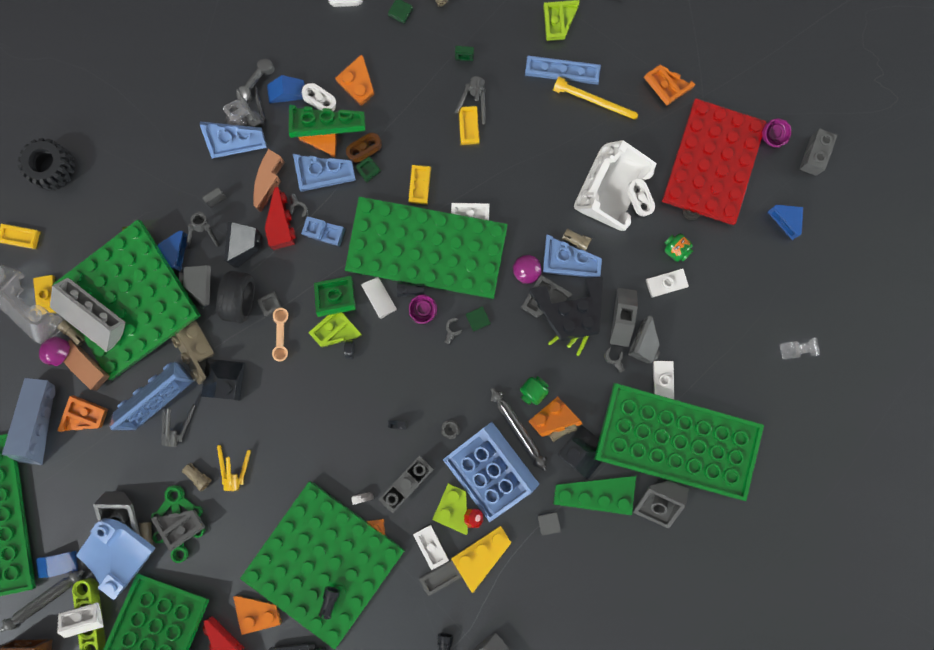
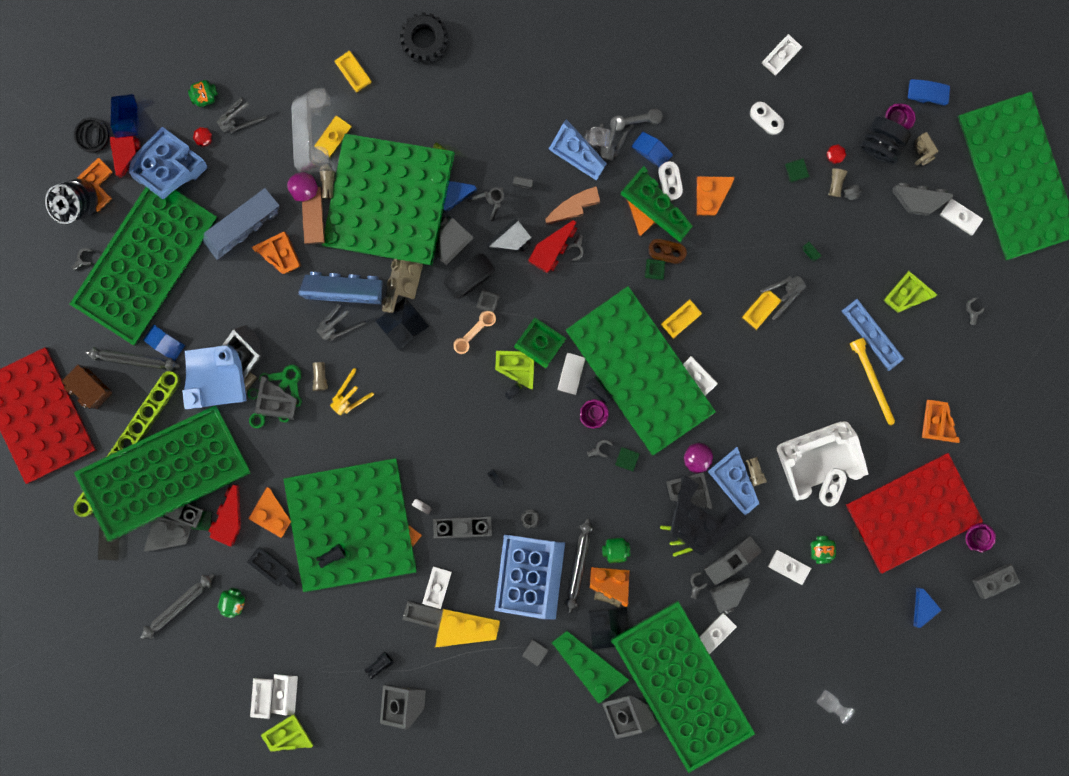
camera: 40 degrees right, 5 degrees up
light grey brick [50,278,125,352] -> none
white slope [58,603,103,638] -> none
medium blue wing [293,154,356,192] -> none
medium blue slope [301,217,346,247] -> none
lime wing [432,483,468,535] -> none
red tile [464,508,483,528] -> none

